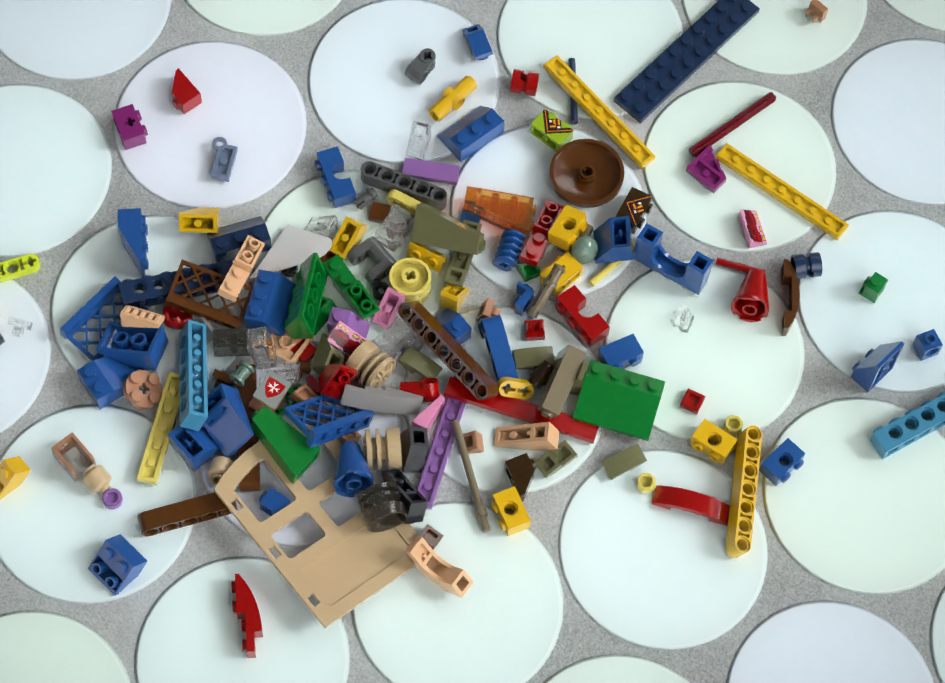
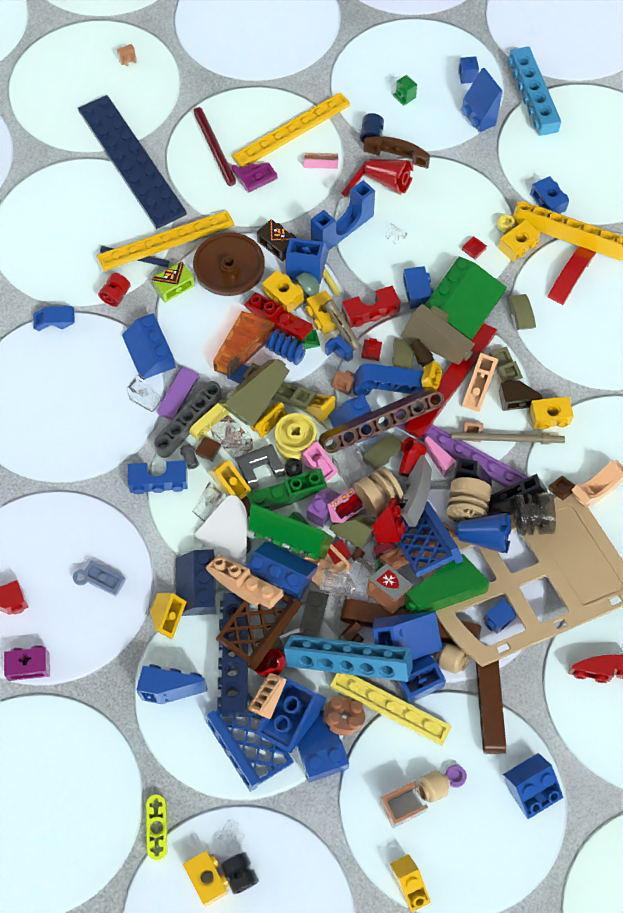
camera: 70 degrees left, 0 degrees up
sand green bush [229,360,255,387] -> none
dark grey piece [404,48,436,85] -> none
yellow piece [428,75,478,122] -> none
light yellow tile [637,473,656,493] -> none

